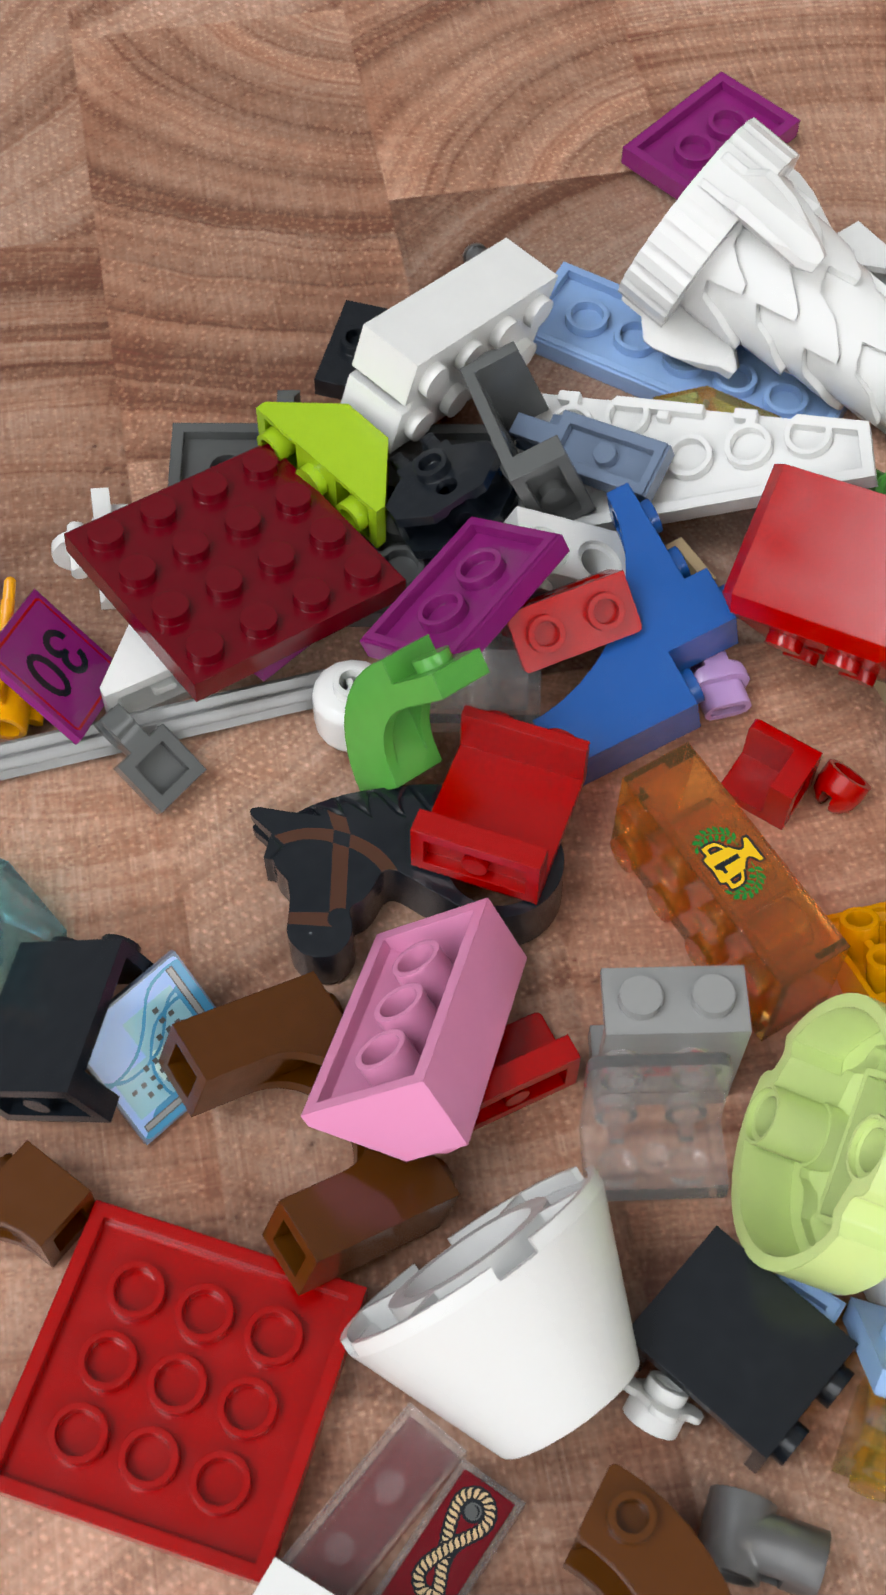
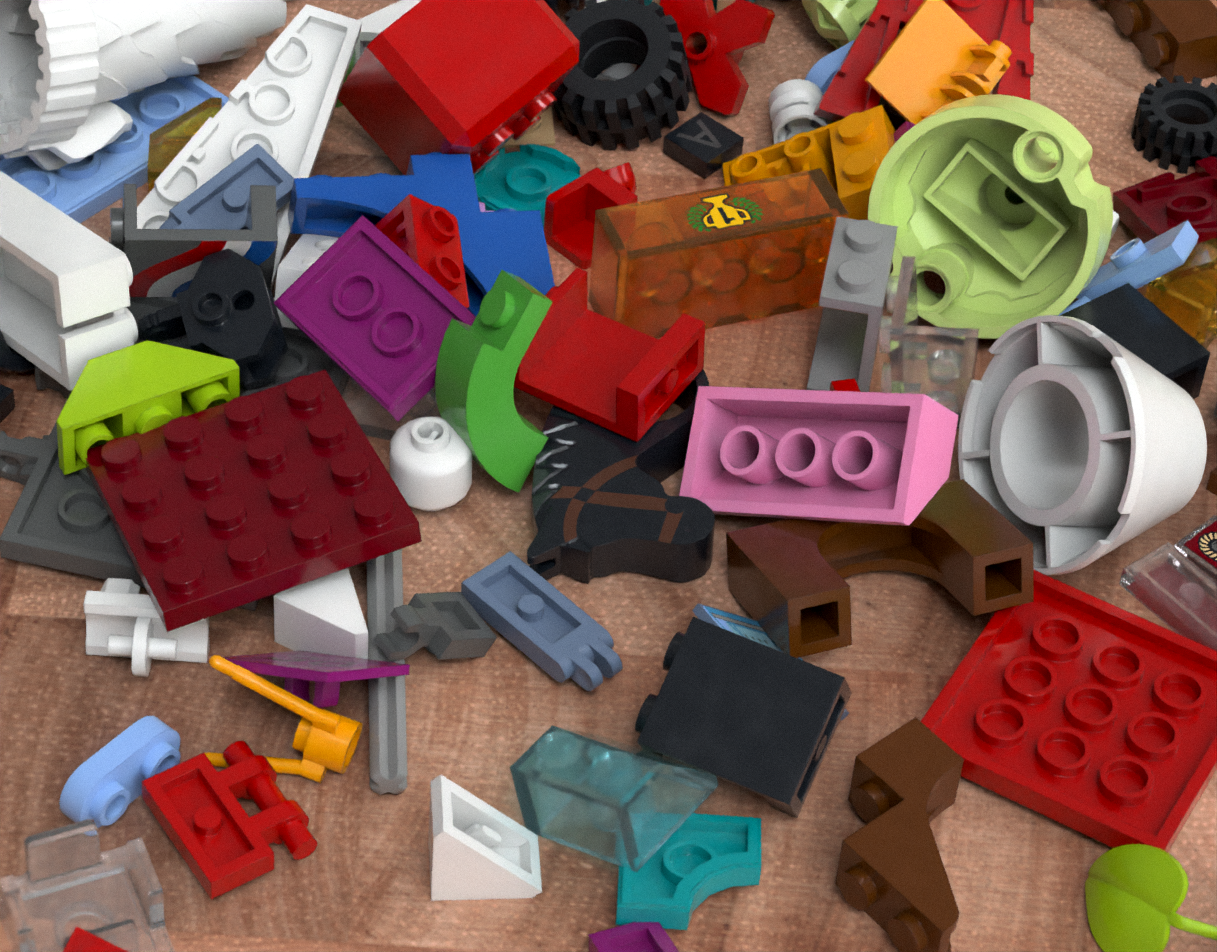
camera: 80 degrees left, 15 degrees down
none -> sand blue hinge [461,551,623,691]
none -> teal tile [474,144,581,229]

